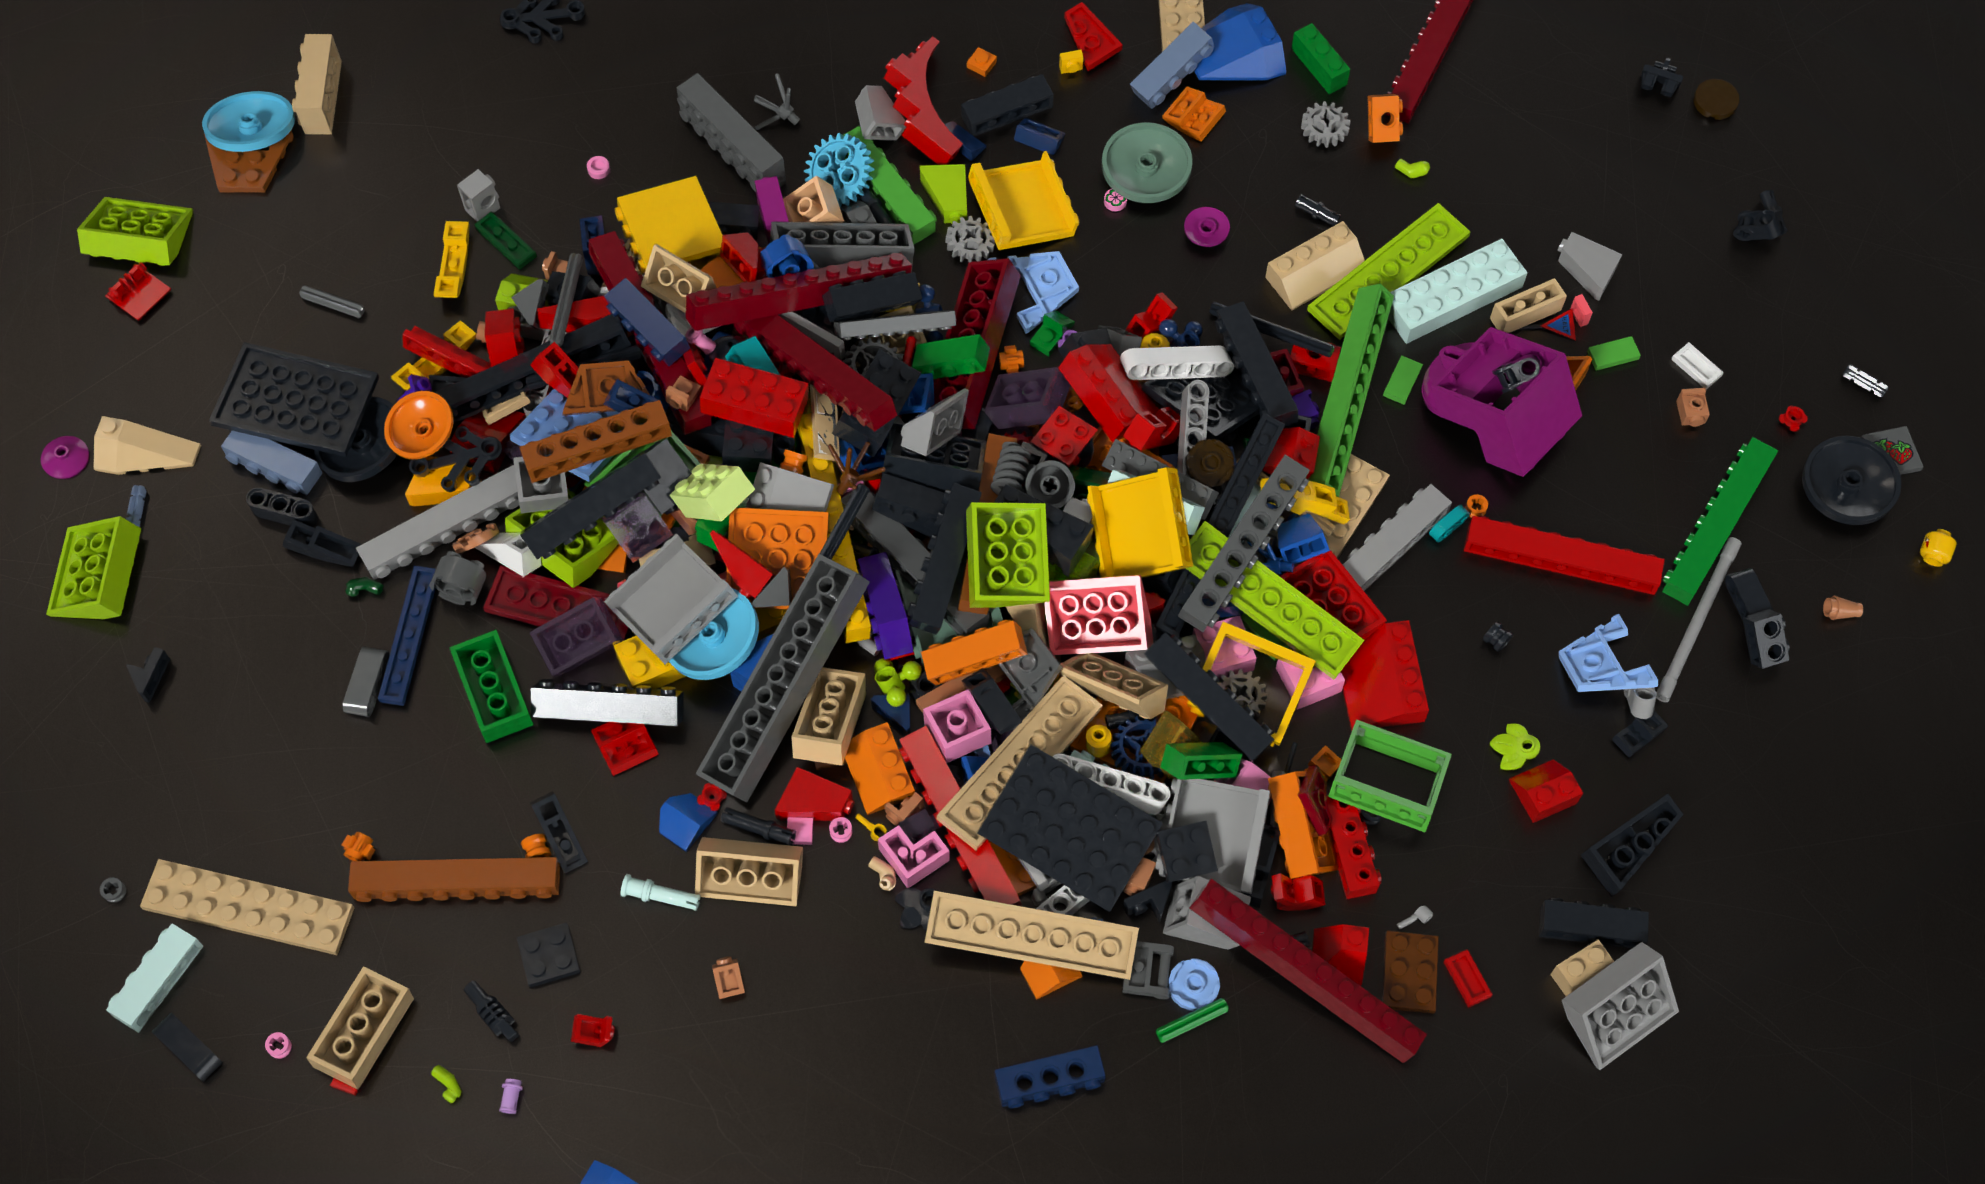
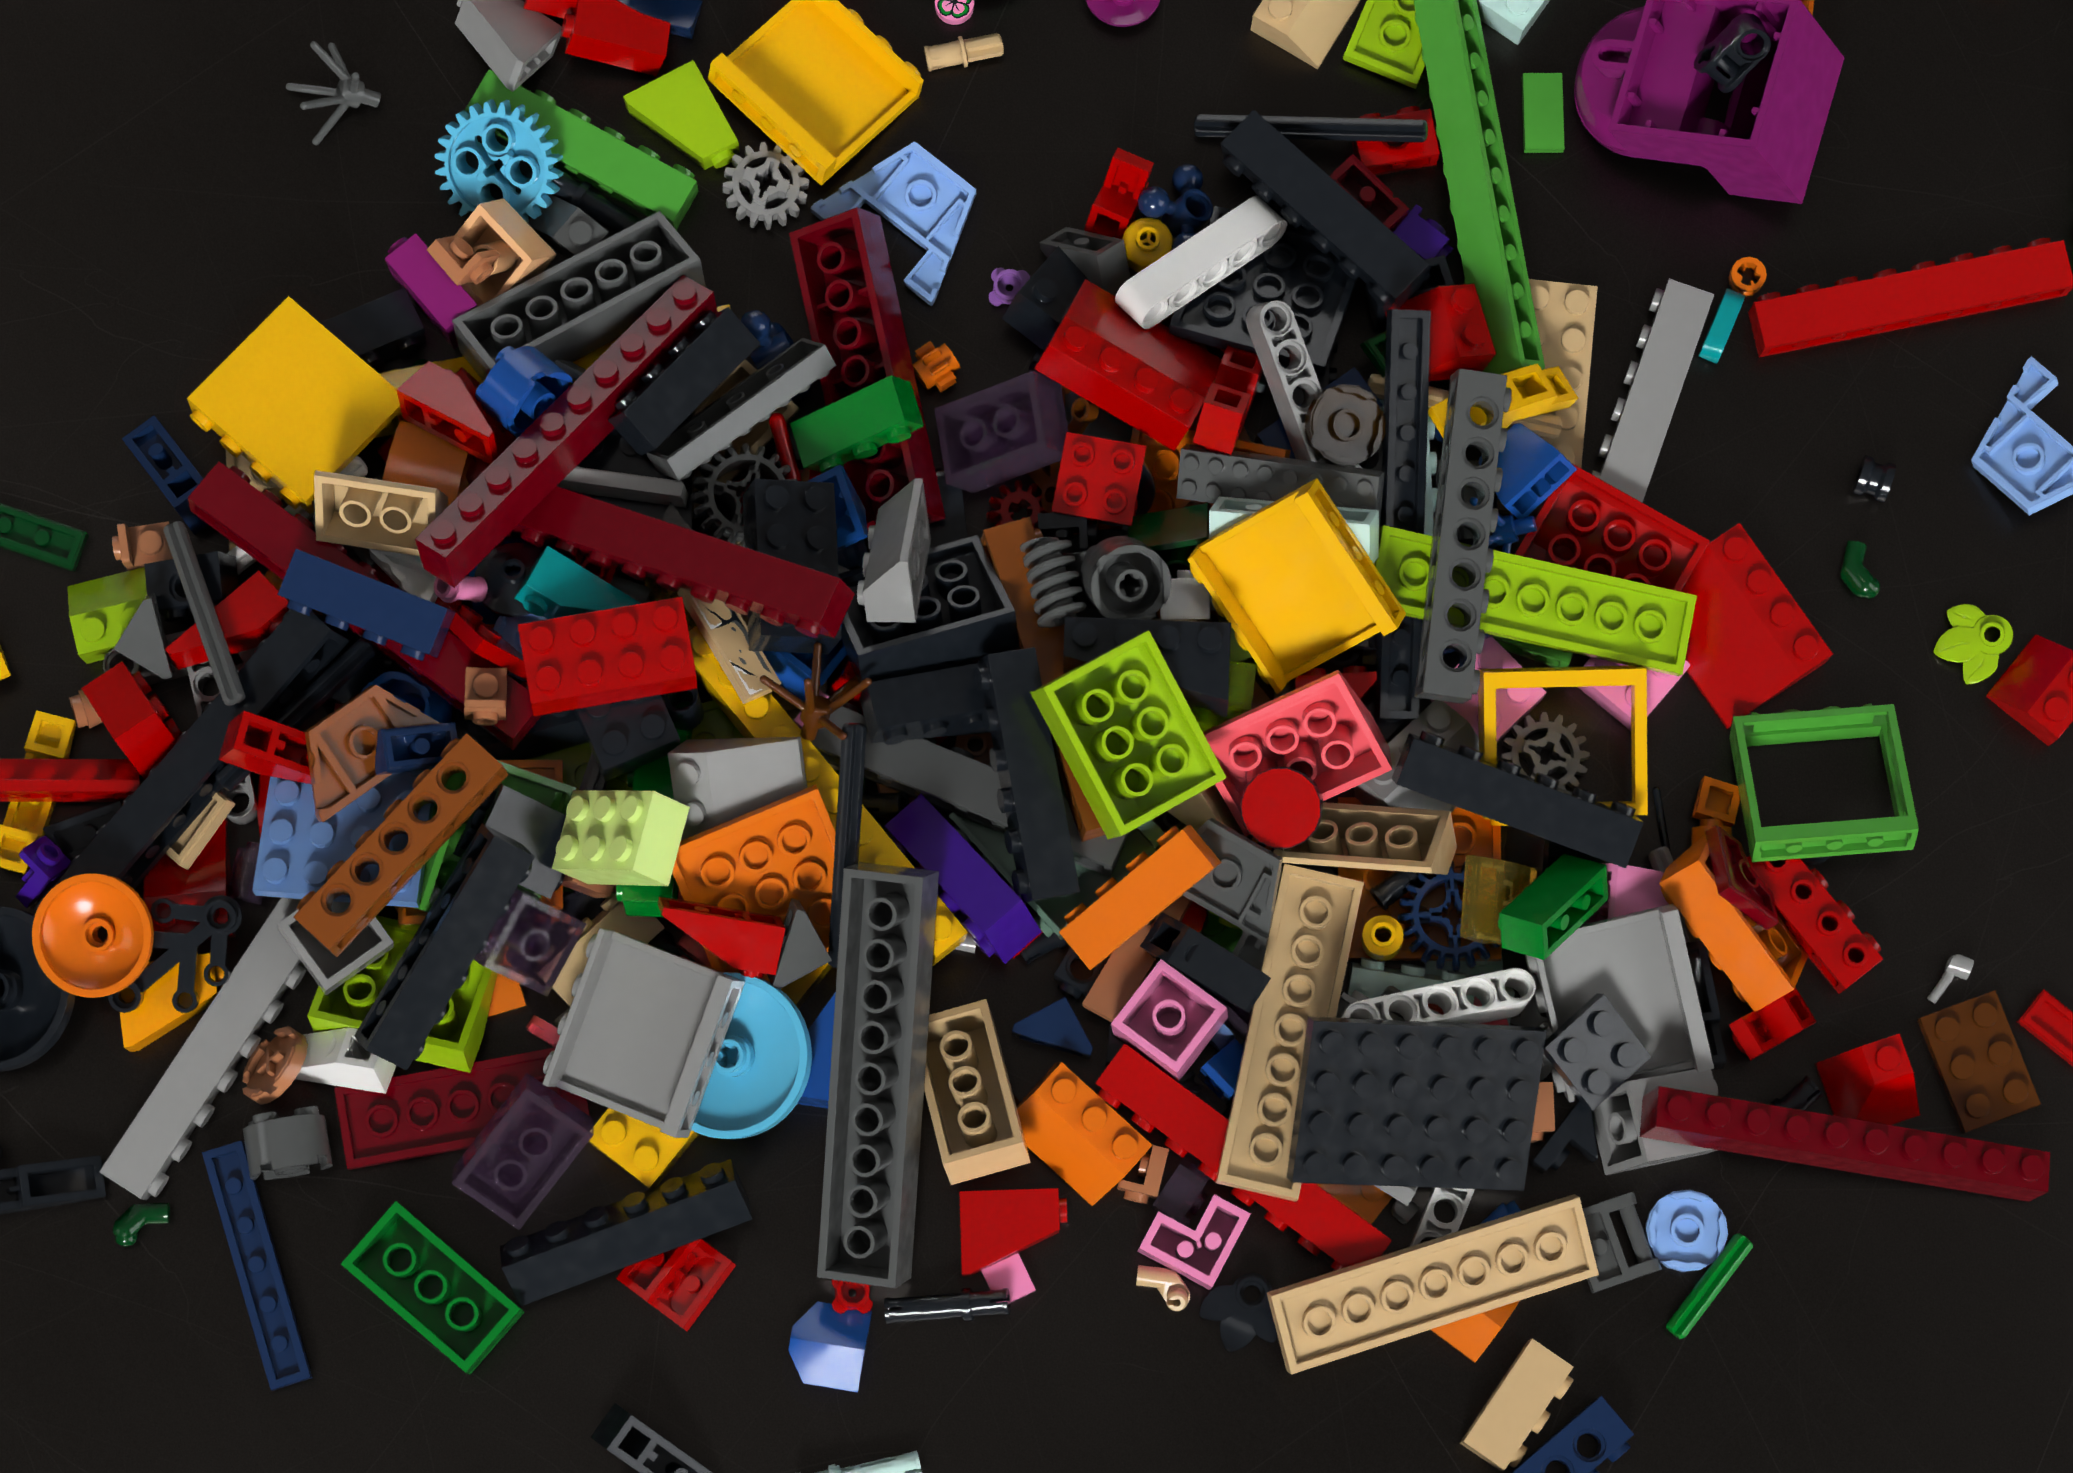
camera: 30 degrees left, 15 degrees up
dark grey beam [343,646,389,717] -> none
bright pink tile [587,156,610,179] -> none
dark grey brick [676,73,786,192] -> none
tan slope [695,837,803,906] -> none
orange wheel [779,449,808,475] -> none
bright pink bush [829,817,852,843] -> none
yellow hand [855,813,887,841] -> none
lime piece [874,658,922,707] -> none
green slope [1030,310,1075,357] -> none
none -> nougat bracket [427,235,500,286]
none -> tan axle [924,33,1004,71]
none -> red tile [1241,767,1323,849]
none -> tan brick [1460,1338,1574,1471]
none -> dark green arm [1840,541,1880,599]

